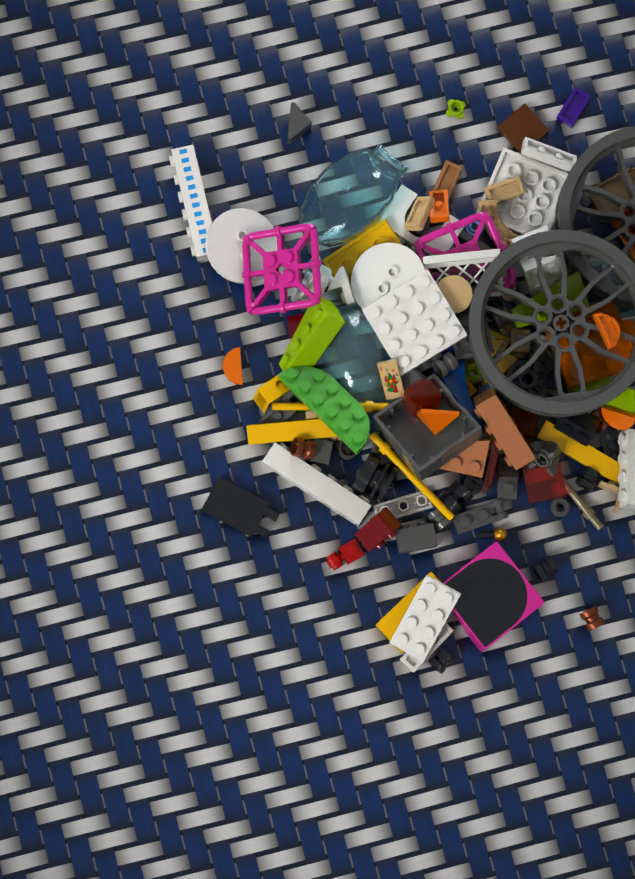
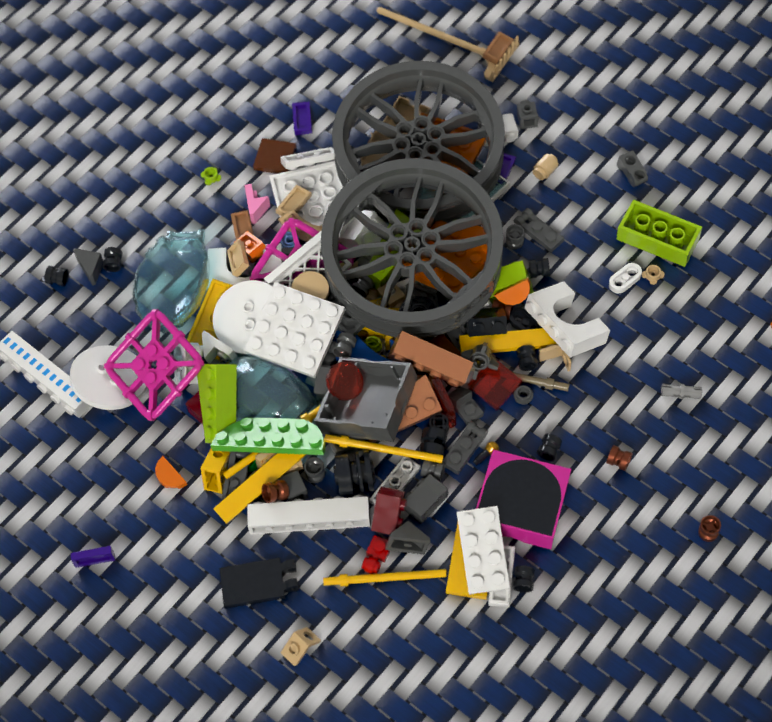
camera: 25 degrees left, 20 degrees down
tan tile [377,358,406,400] -> none
orange slope [417,409,460,436] -> none
orange tile [592,313,621,351] -> none
none -> black wheel [44,265,69,287]
none -> dark purple tile [71,546,115,568]
none -> black wheel [102,247,123,272]
none -> bright pink slope [244,184,270,224]
none -> tan bracket [281,627,321,666]
none -> yellow bar [323,569,446,587]
none -> dark grey slope [385,521,430,555]
none -> copper wheel [698,515,721,542]

